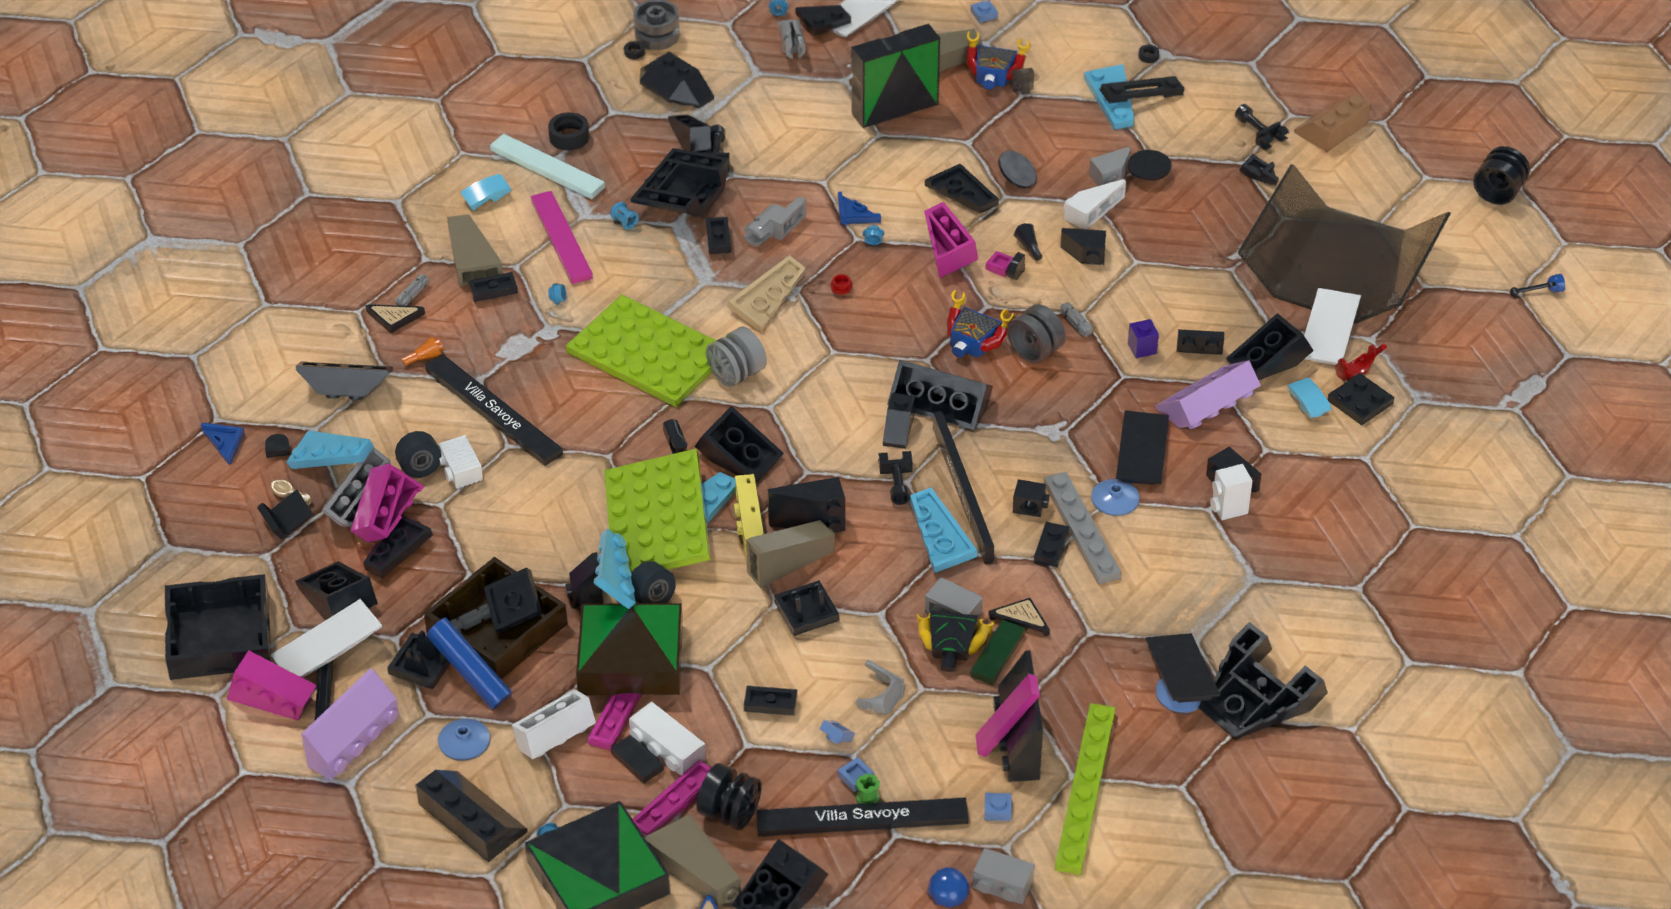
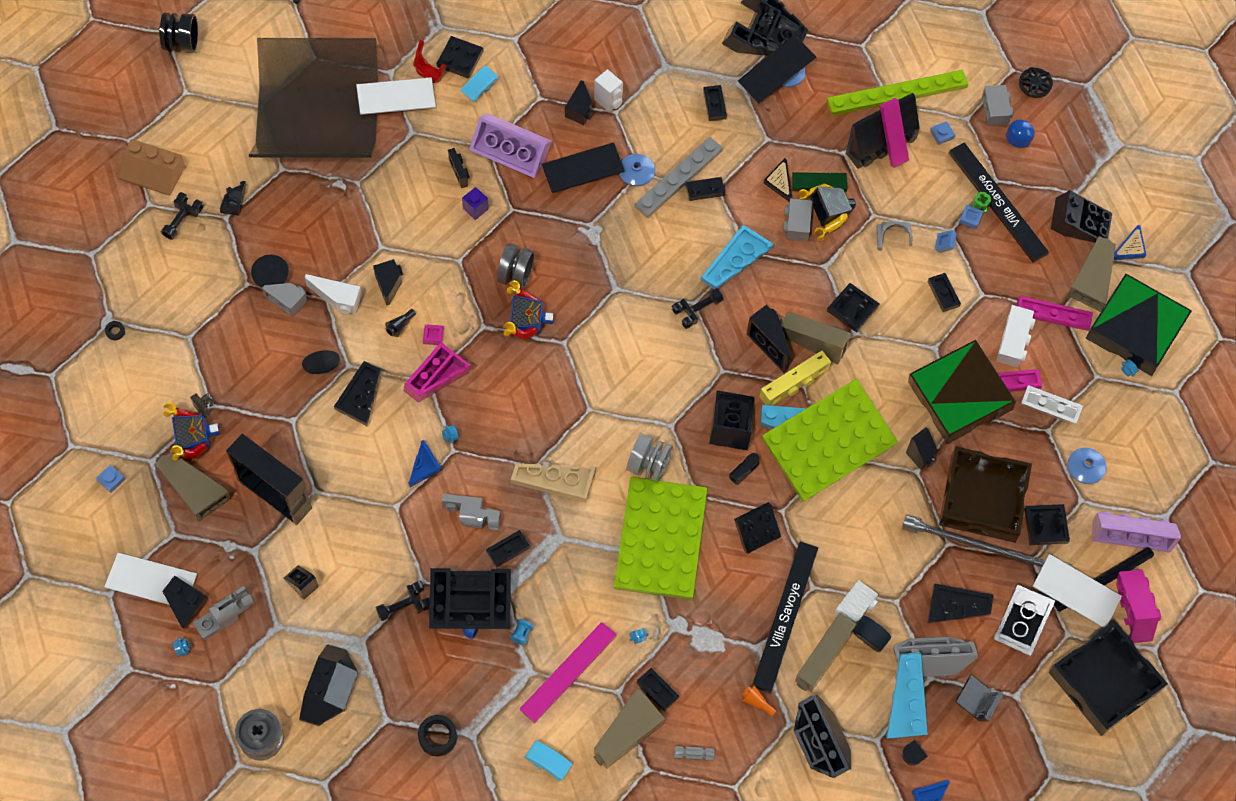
camera: 120 degrees left, 20 degrees up
tan piece [271,480,312,505] -> none
dark pink wedge [350,463,425,543] -> none
tile [366,304,425,333] -> none
black slope [415,770,528,862] -> none
blue brick [426,618,513,711] -> none
dark grey axle [450,604,491,633] -> none
black plate [484,567,543,634] -> none
light aqua tile [490,134,605,199] -> none
medium azure wing [594,528,635,609] -> none
black tile [611,735,664,783] -> none
black piece [624,41,645,60] -> none
black wheel [631,561,676,603] -> none
black slope [668,114,711,153] -> none
black wheel [696,763,762,831] -> none
red plate [830,274,853,295] -> none
black slope [883,393,915,449] -> none
black slope [887,360,993,430] -> none
black tile [933,411,994,564] -> none
black tile [1007,252,1025,280] -> none
black brick [1012,479,1050,518] -> none
light grey axle [1060,302,1093,337] -> none
medium azure wing [1084,64,1134,130] -> none
black container [1100,76,1185,104] -> none
black slope [1226,313,1314,380] -> none
none -> black slope [283,565,319,600]
none -> black plate [703,85,727,121]
none -> black plate [734,502,781,554]
none -> dark tan slope [795,613,856,693]
none -> flat silver hose [902,514,1071,567]

